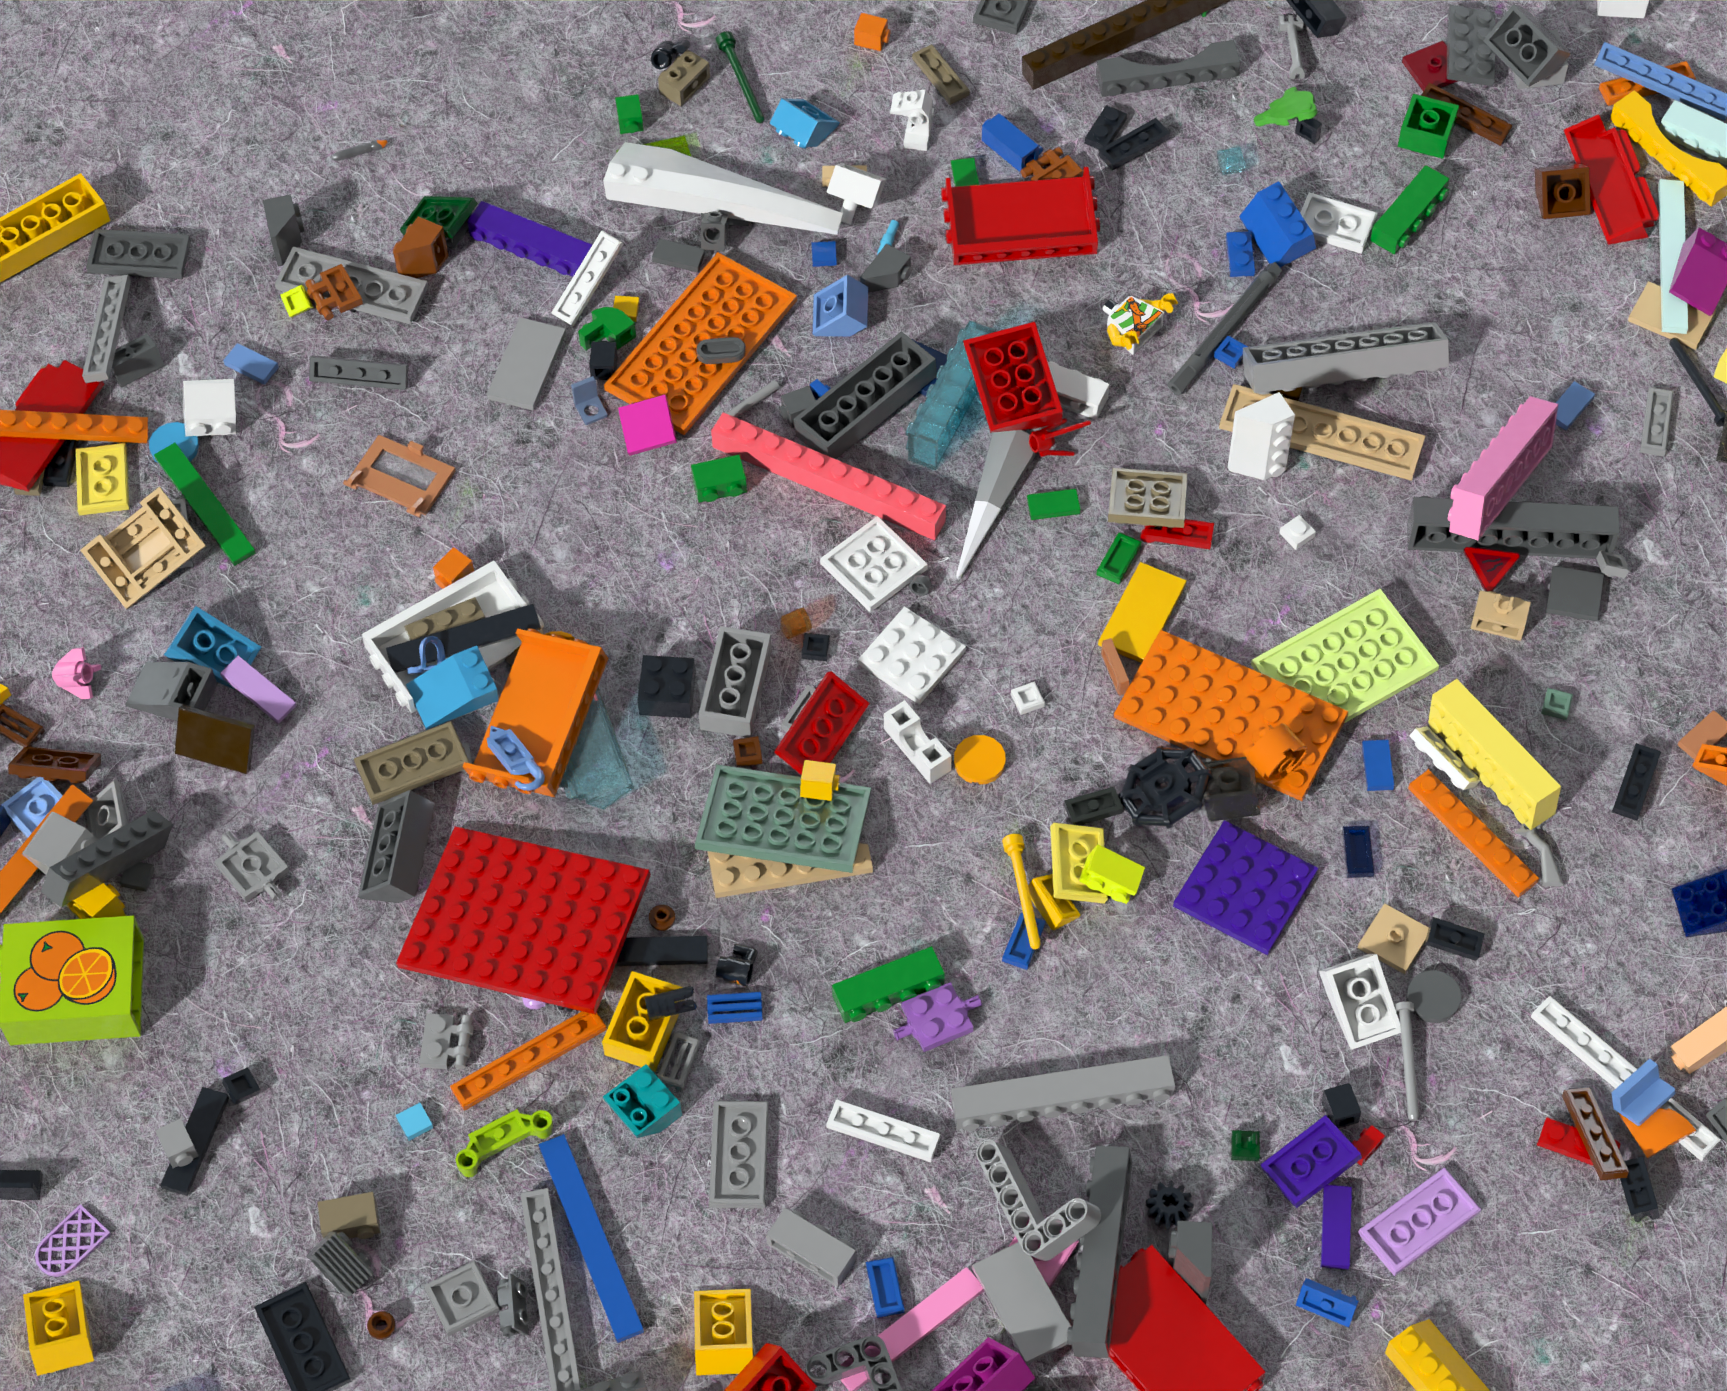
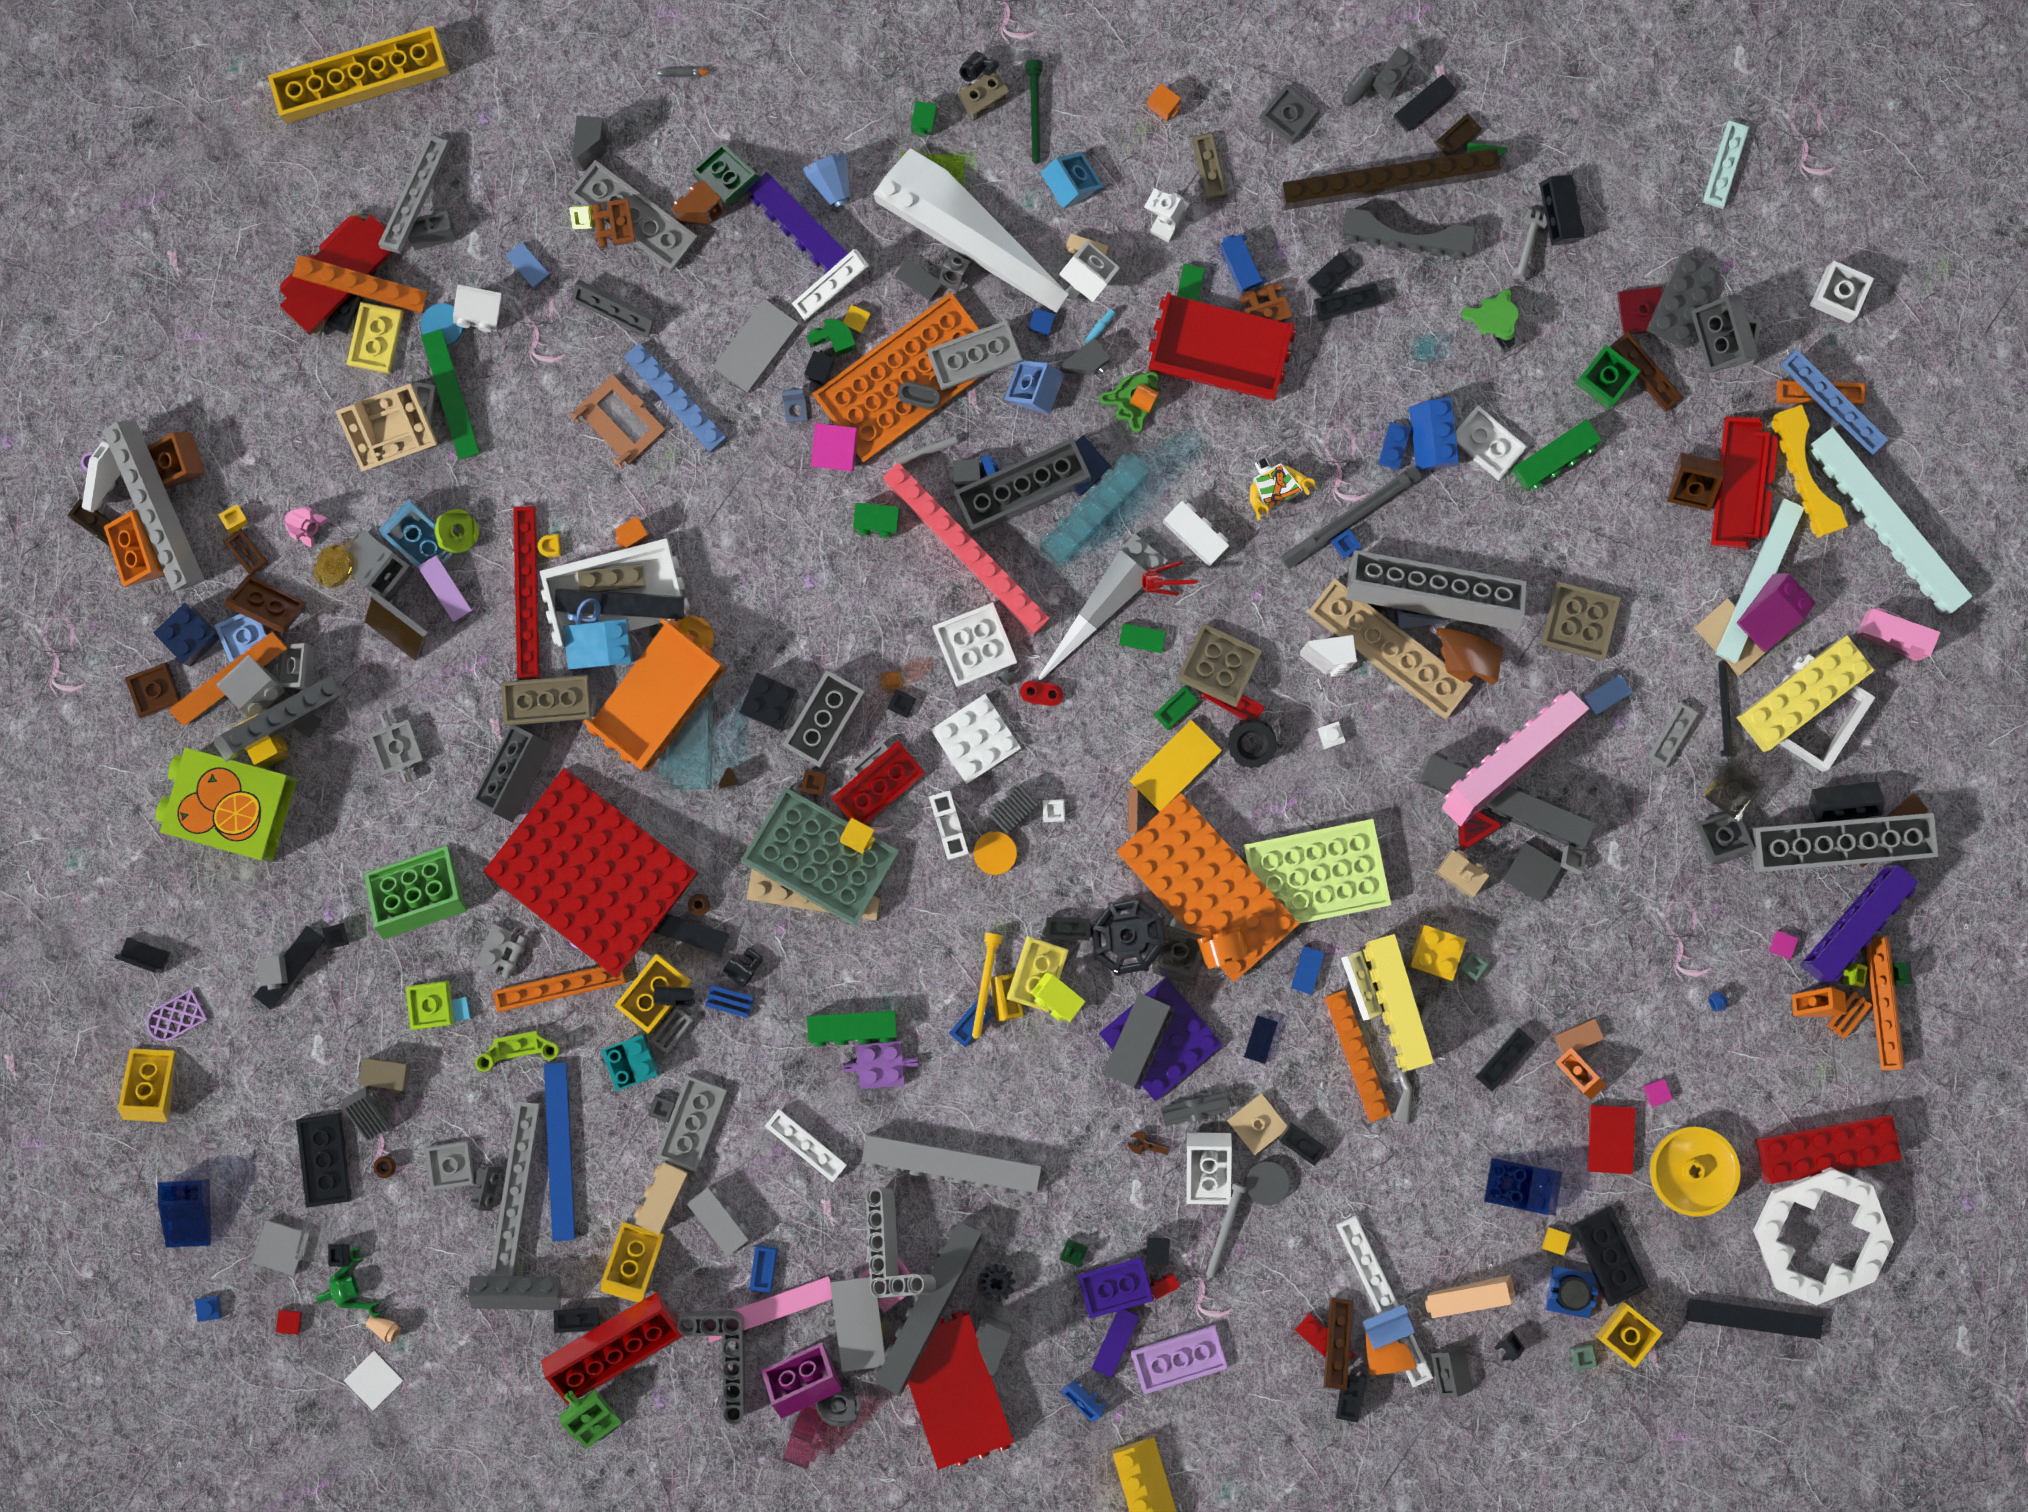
camera: 20 degrees right, 25 degrees up
dark grey plate [86,229,191,279] -> none
medium blue plate [487,726,545,791] -> none
red slope [963,321,1063,433] -> none
none -> clear yellow tile [313,545,354,588]
none -> bright green slope [364,845,467,940]
none -> lime tile [406,981,455,1030]
none -> lime plate [435,509,479,553]
none -> red tile [513,506,540,680]
none -> yellow tile [538,534,561,558]
none -> medium blue plate [624,342,726,453]
none -> tan brick [634,1161,690,1235]
none -> dark grey tile [648,1094,676,1123]
none -> dark brown slope [718,767,740,790]
none -> medium blue cone [803,151,850,207]
none -> light grey tile [926,320,1023,391]
none -> dark grey brick [989,785,1039,834]
none -> red plate [1020,681,1063,707]
none -> bright green tile [1099,372,1159,433]
none -> dark grey brick [1103,992,1176,1090]
none -> reddish brown bar [1128,1131,1170,1155]
none -> orange brick [1130,383,1159,413]
none -> dark grey piece [1161,1093,1230,1126]
none -> black tyre [1228,717,1277,768]
none -> sand blue slope [1395,608,1442,629]
none -> yellow brick [1407,925,1466,981]
none -> dark orange slope [1436,628,1503,685]
none -> dark tan plate [1540,581,1621,662]

